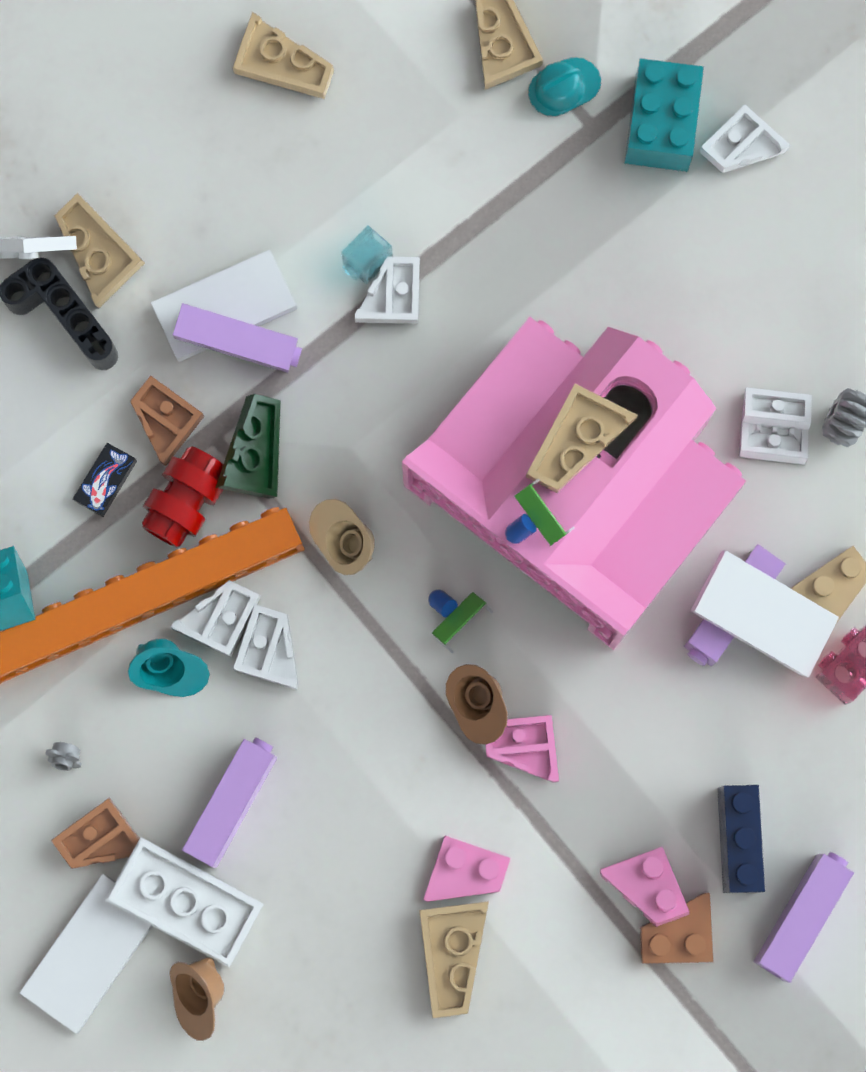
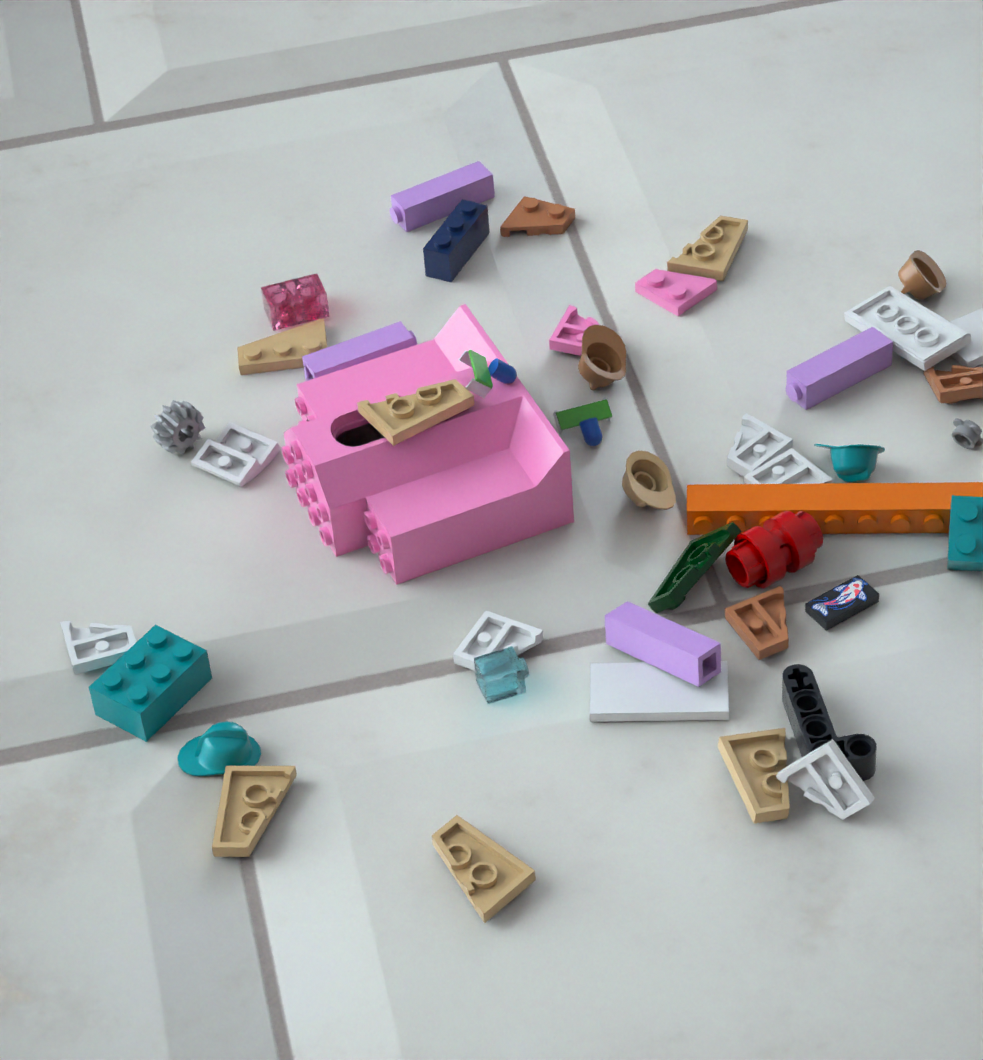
camera: 150 degrees left, 35 degrees down
bright pink wing [600,847,690,927] -> none
white tile [691,551,839,678] -> none

